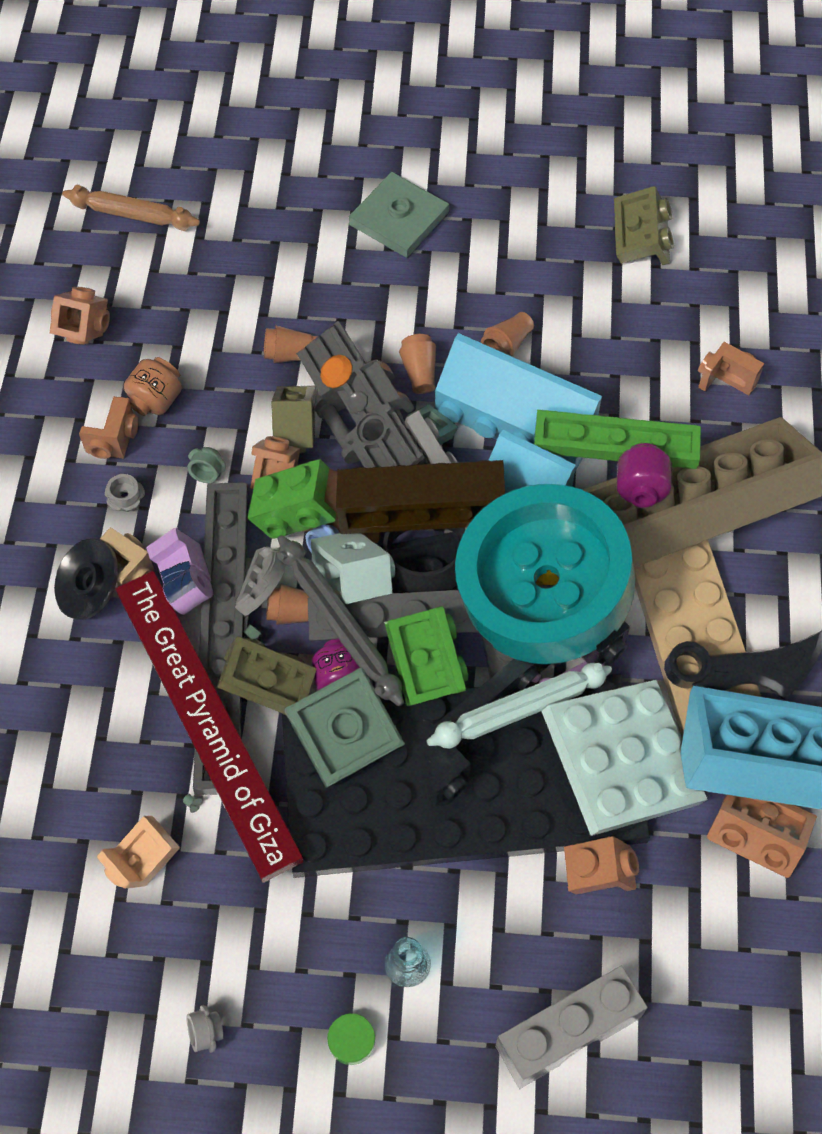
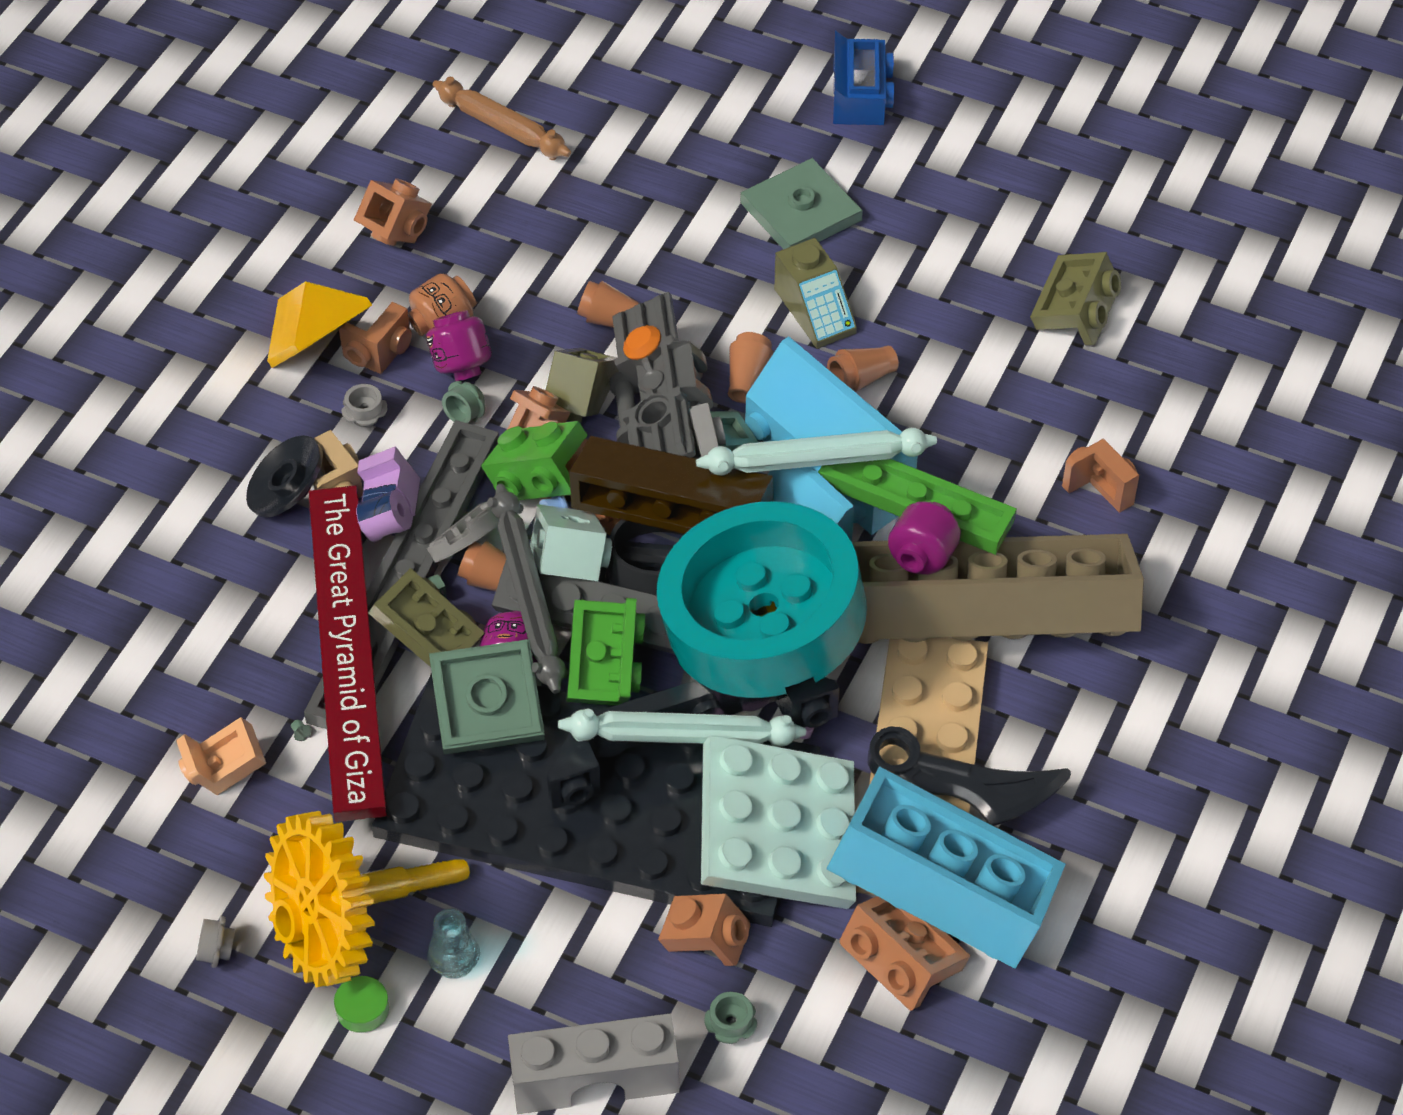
camera: 20 degrees right, 10 degrees down
none -> yellow gear [264,811,470,987]
none -> yellow slope [267,281,372,368]
none -> magenta head [426,310,492,381]
none -> light aqua wheel [696,428,937,476]
none -> sand green plate [704,992,757,1044]
none -> slope [774,238,857,349]
none -> blue window [833,30,894,125]

